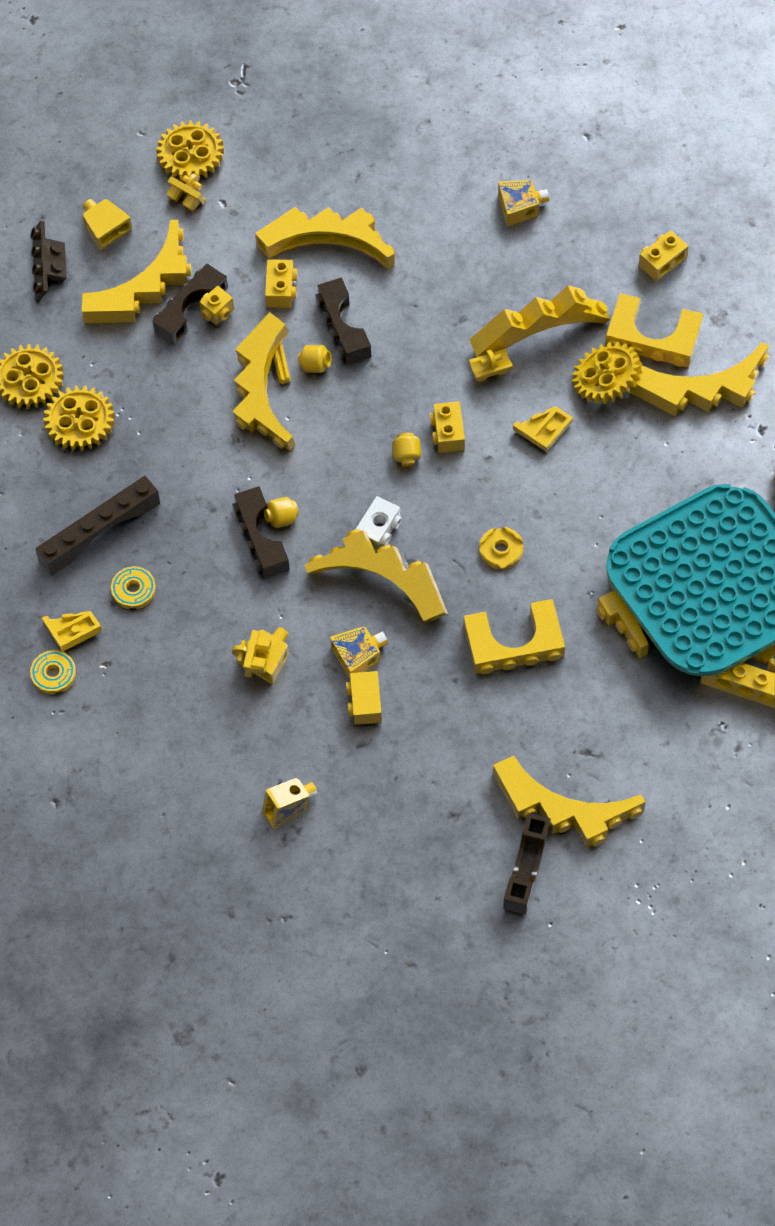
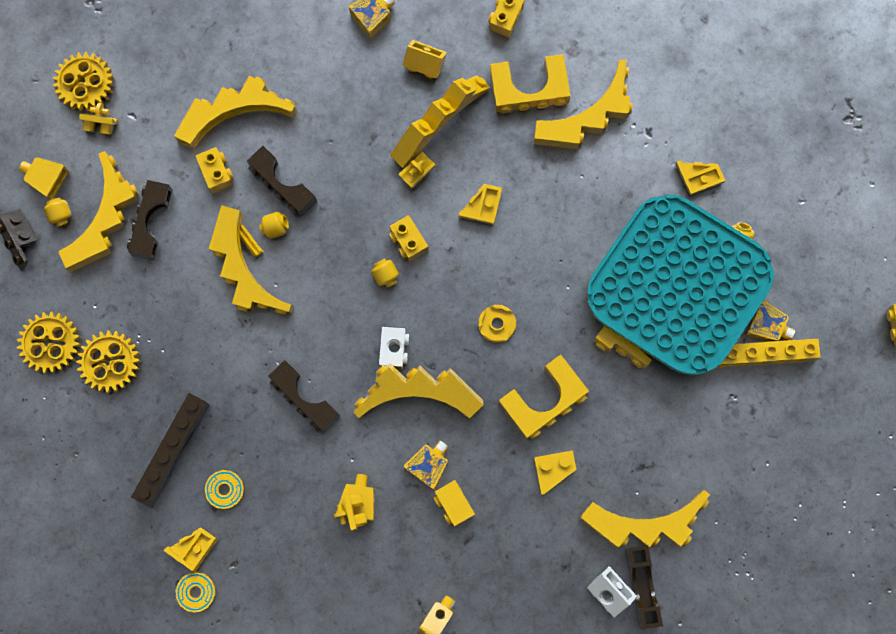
camera: 25 degrees left, 15 degrees up
yellow brick [200,286,234,325] -> none
yellow head [264,497,299,528] -> none
yellow gear [572,342,643,404] -> none
none -> yellow head [44,197,72,227]
none -> yellow brick [402,40,447,79]
none -> yellow wing [534,450,577,495]
none -> white brick [587,566,637,618]

